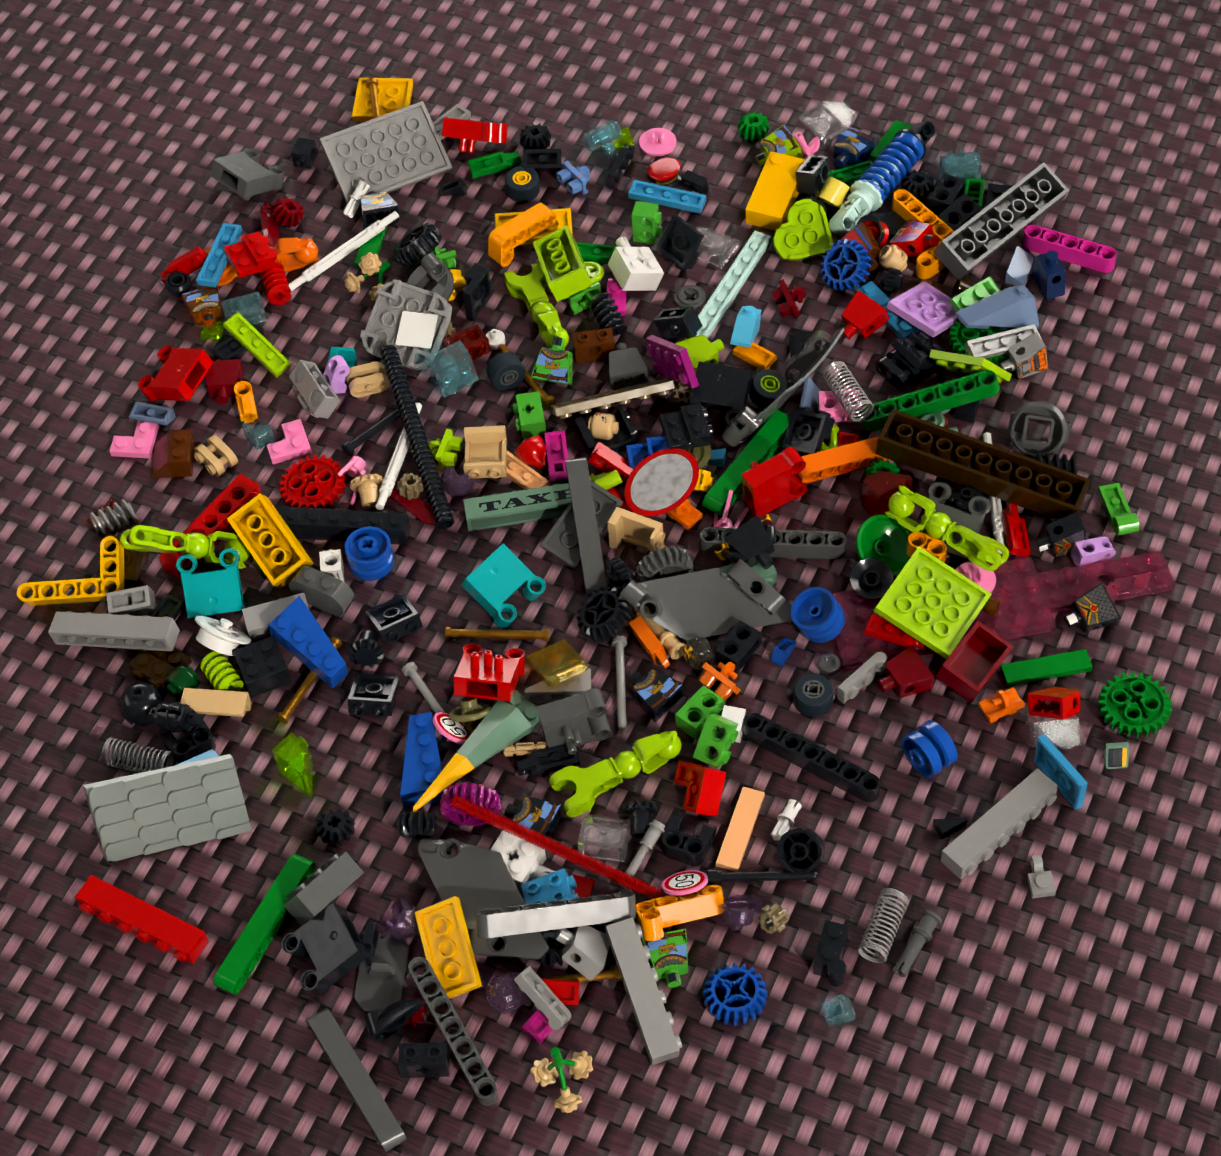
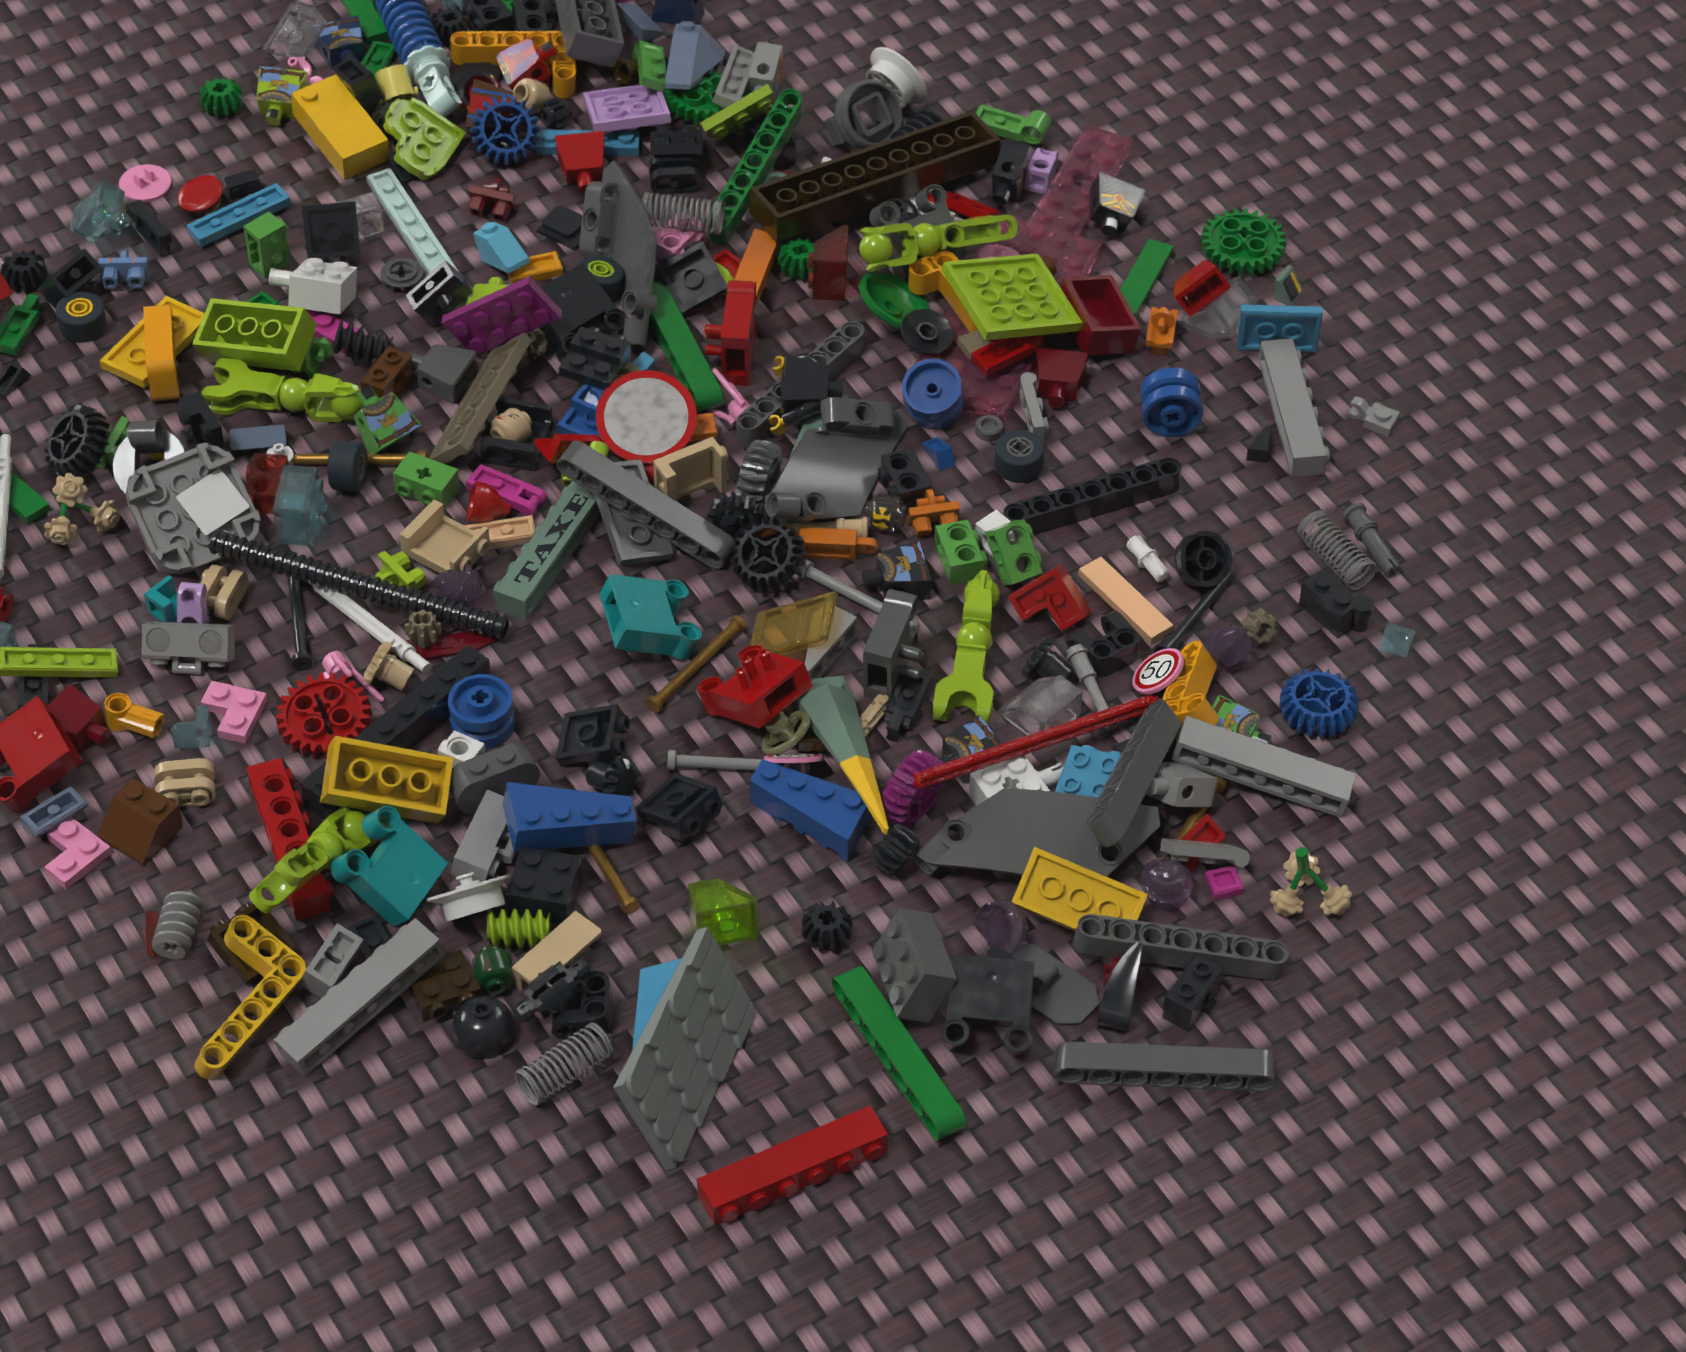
camera: 60 degrees left, 5 degrees down
none -> sand blue slope [229,425,287,450]
none -> white wheel [866,47,928,109]

